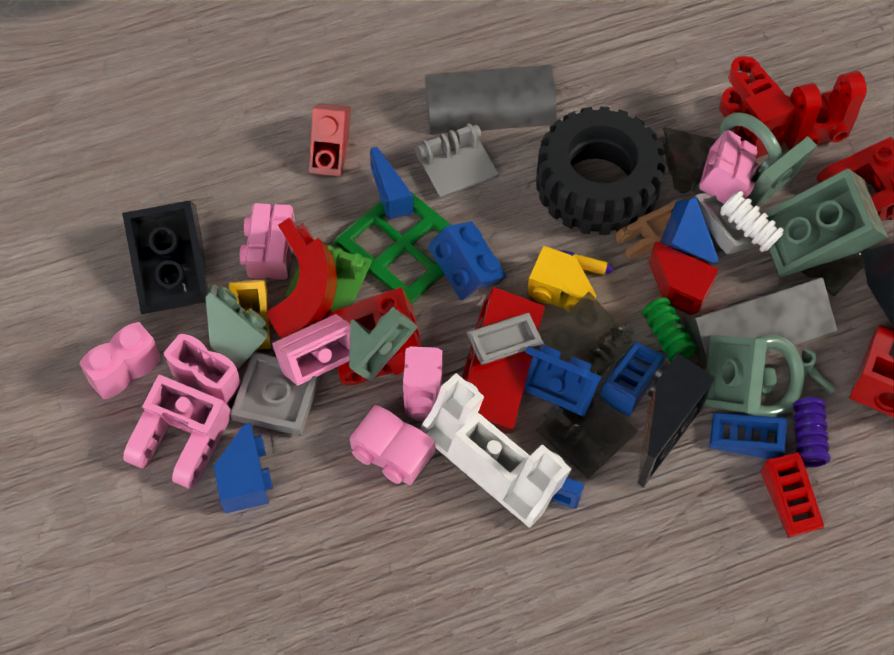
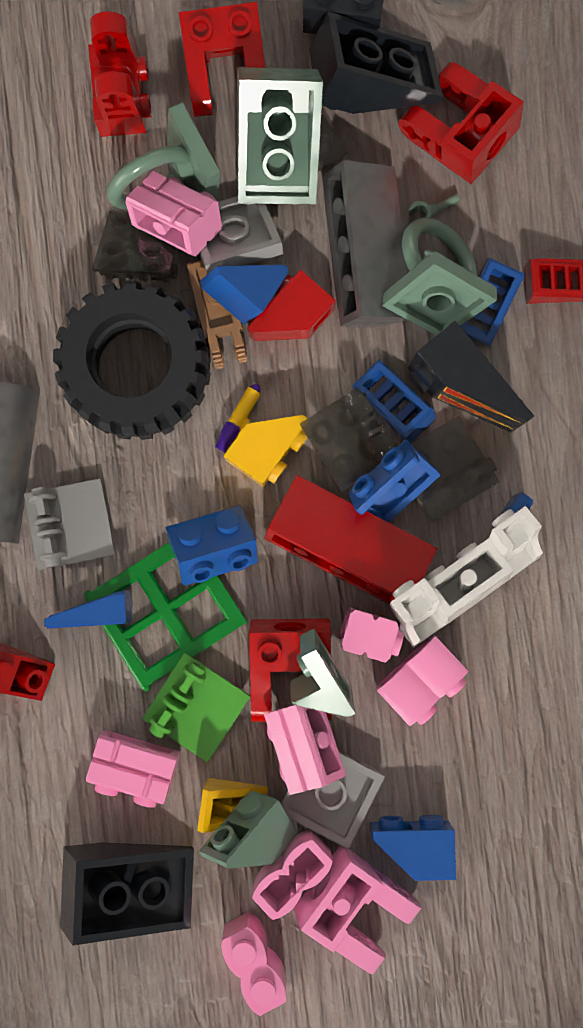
camera: 75 degrees left, 25 degrees up
red arch [266,217,337,339] -> none
light grey tile [466,313,544,365] -> none
green piece [641,298,697,363] -> none
red brick [719,56,796,158] -> none
white piece [720,191,784,252] -> none
dark purple piece [793,397,831,467] -> none

